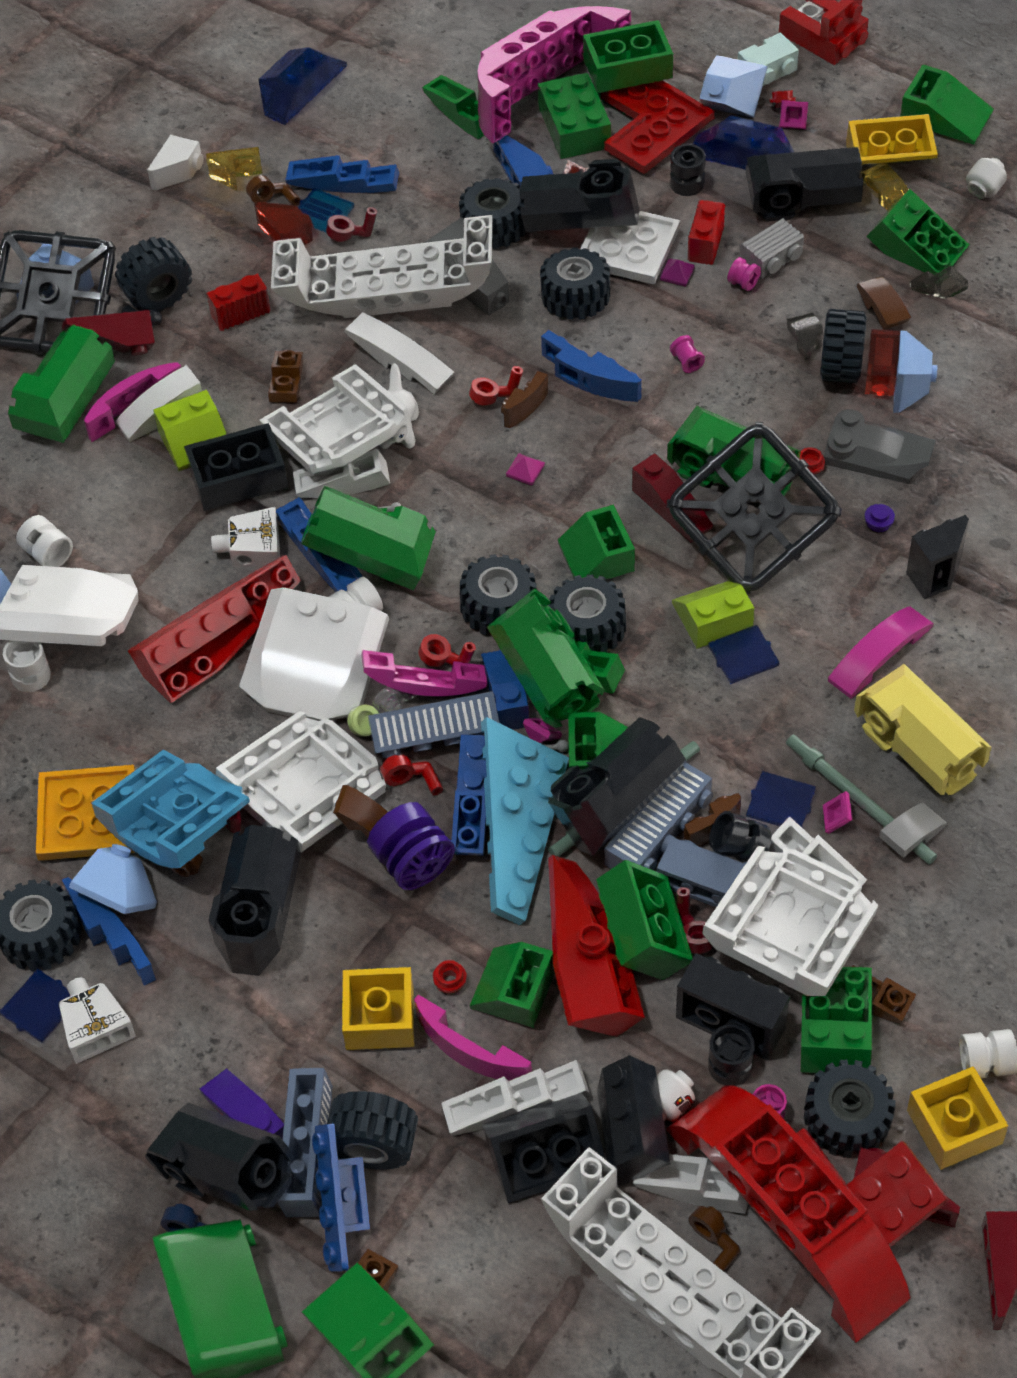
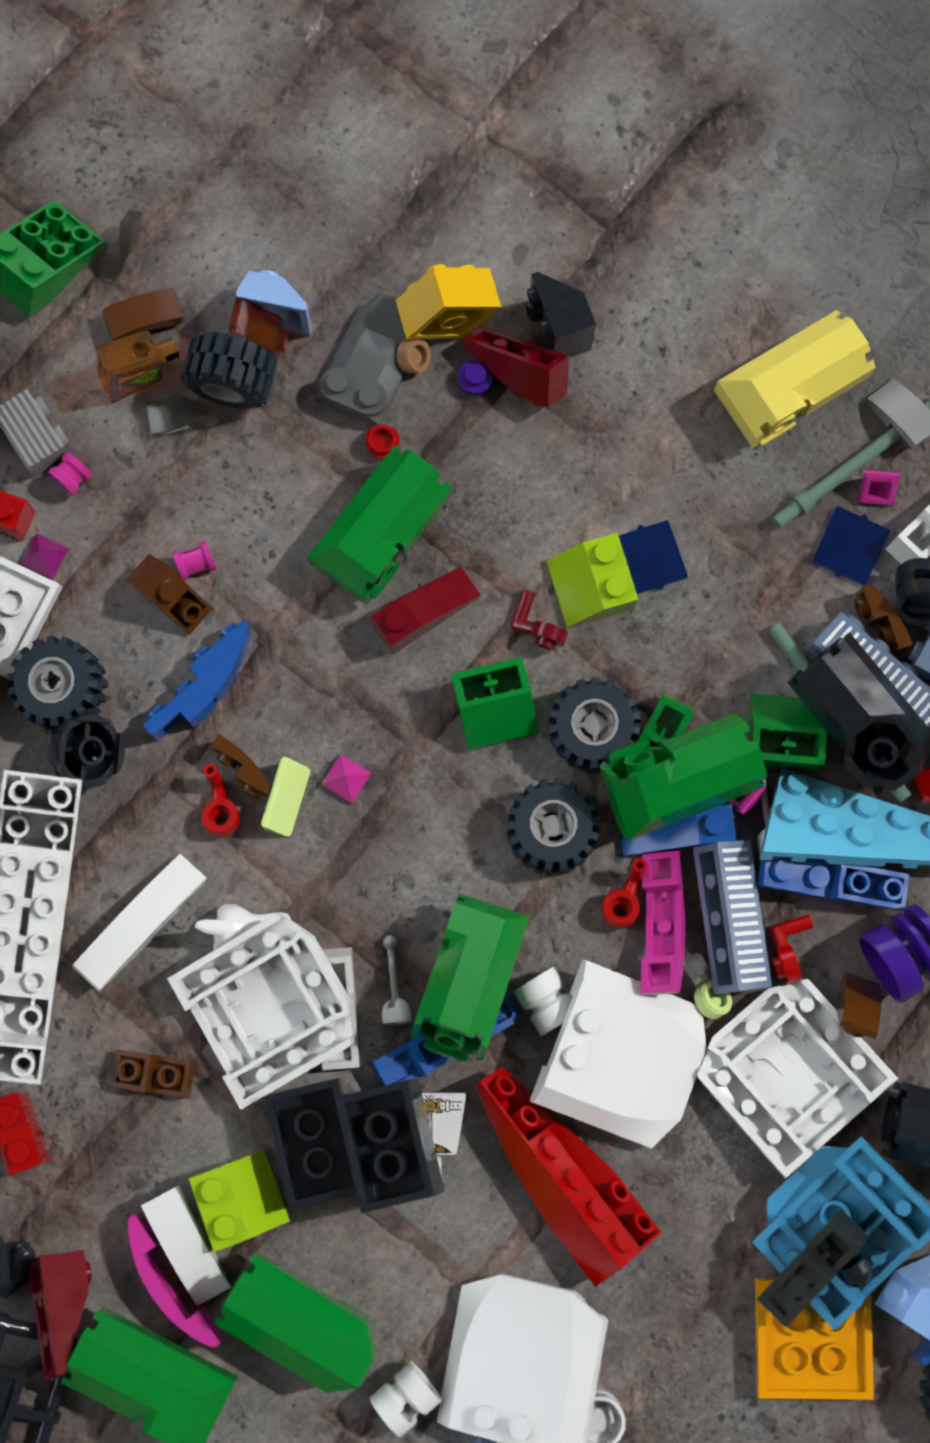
camera: 90 degrees left, 25 degrees up
black plate [666,422,842,594] -> none
dark pink slope [828,606,934,699] -> none
none -> black cylinder [49,714,125,788]
none -> clear orange torso [95,331,179,404]
none -> reddish brown slope [125,554,213,635]
none -> green brick [214,1251,377,1393]
none -> yellowish green slope [261,756,310,837]
none -> black brick [335,1078,445,1213]
none -> yellow brick [395,264,501,339]
none -> medium nougat tile [397,339,431,373]
none -> dark red slope [462,326,569,407]
none -> dark red plate [510,589,568,651]
none -> pearl dark grey slope [757,1209,870,1327]
none -> black hinge [839,1254,873,1288]

